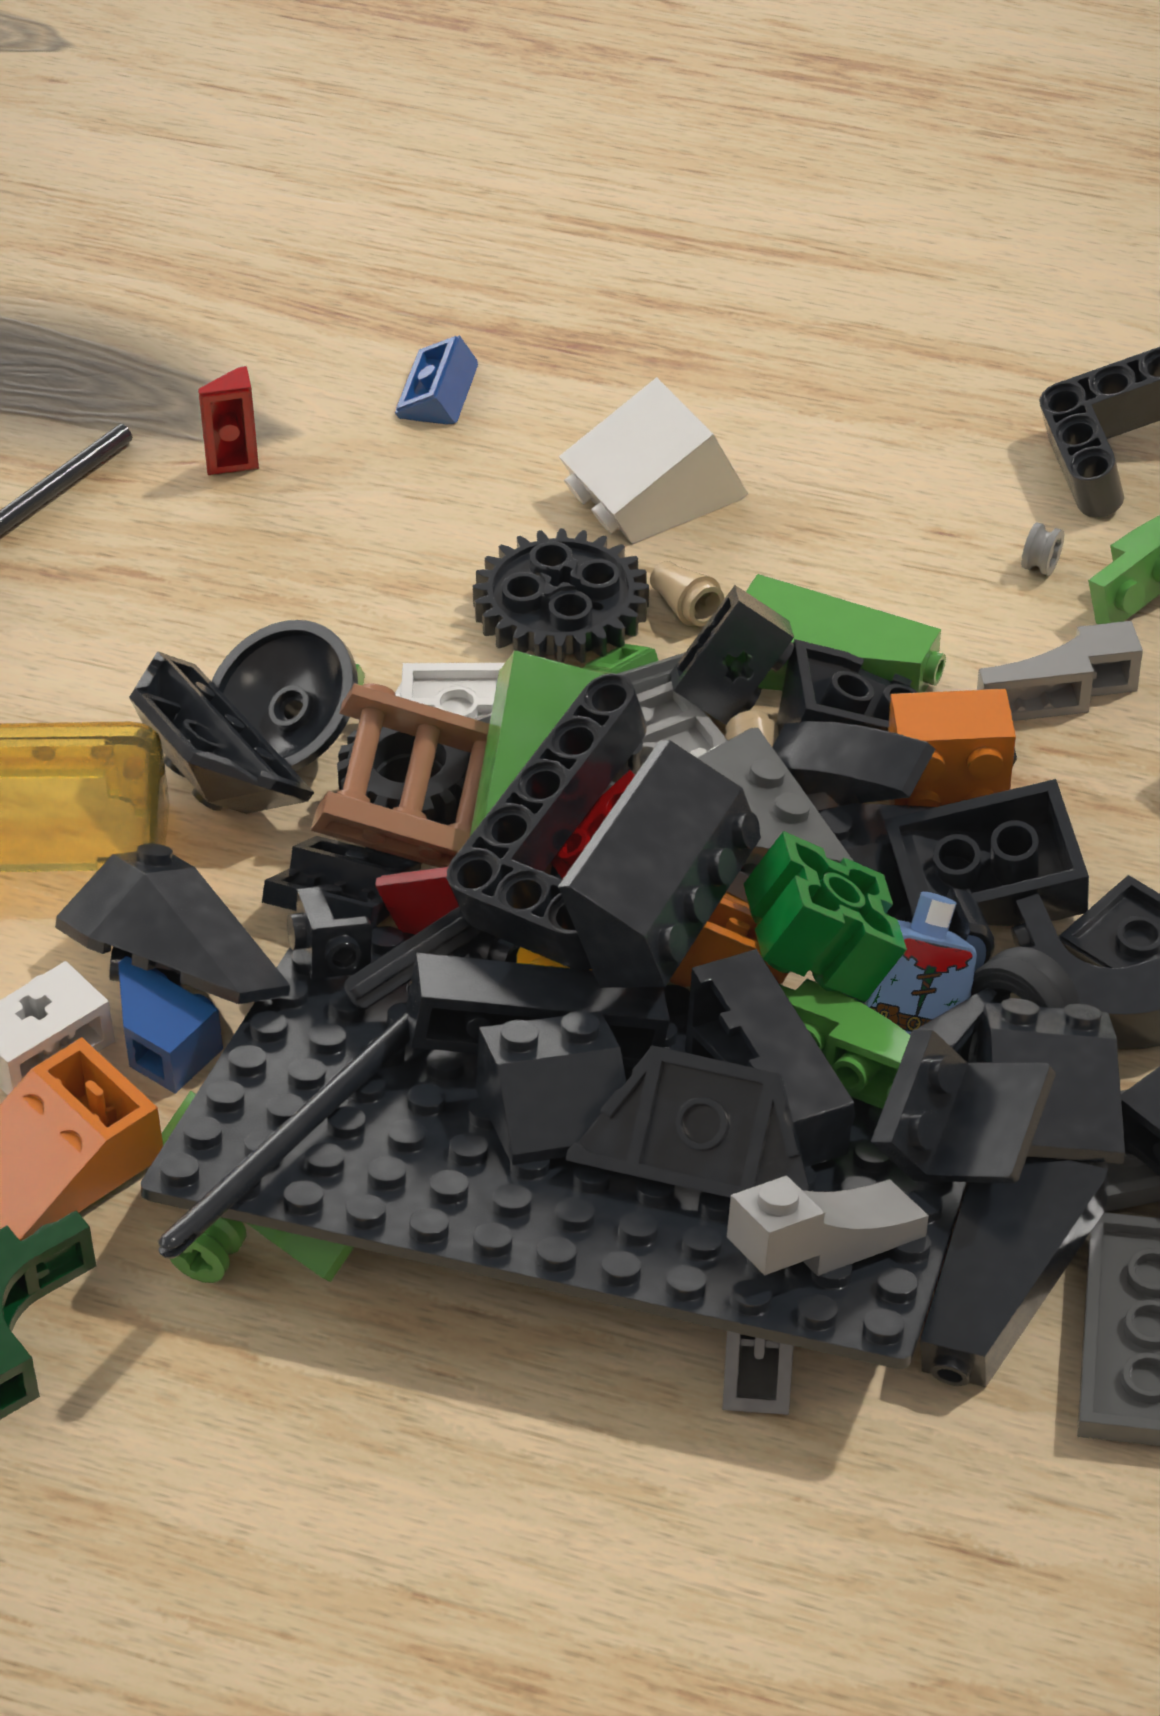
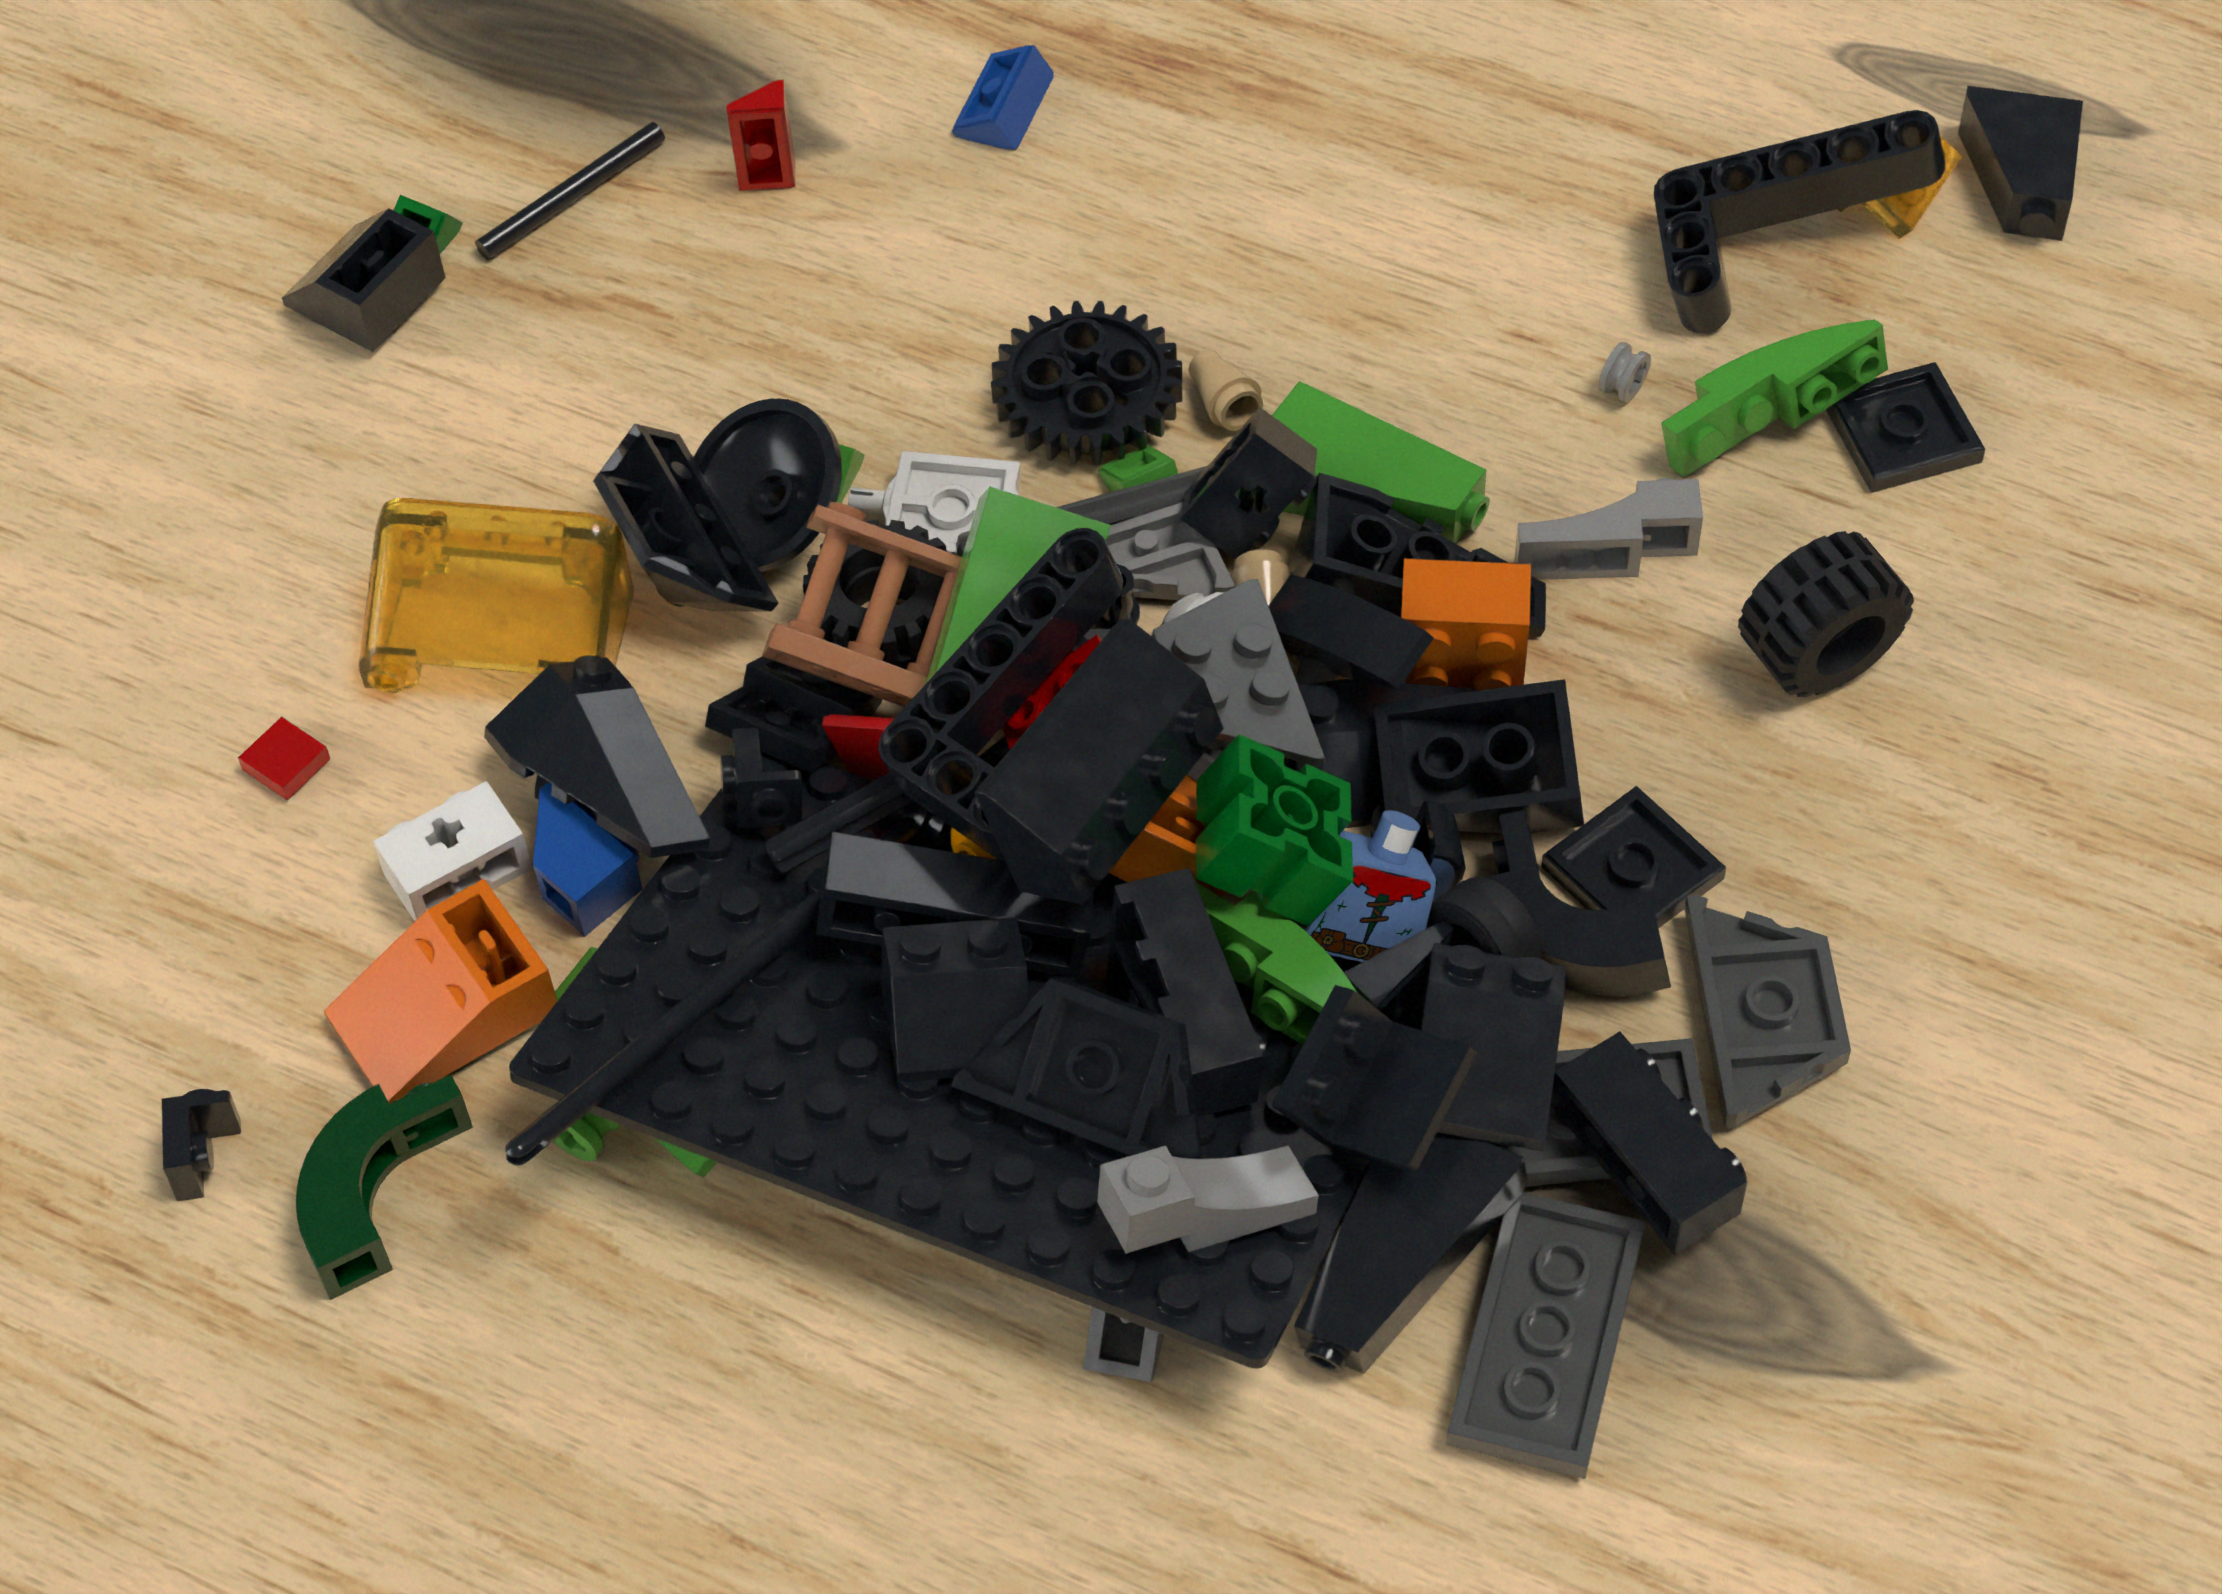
camera: 10 degrees right, 10 degrees up
white slope [559,377,748,544] -> none

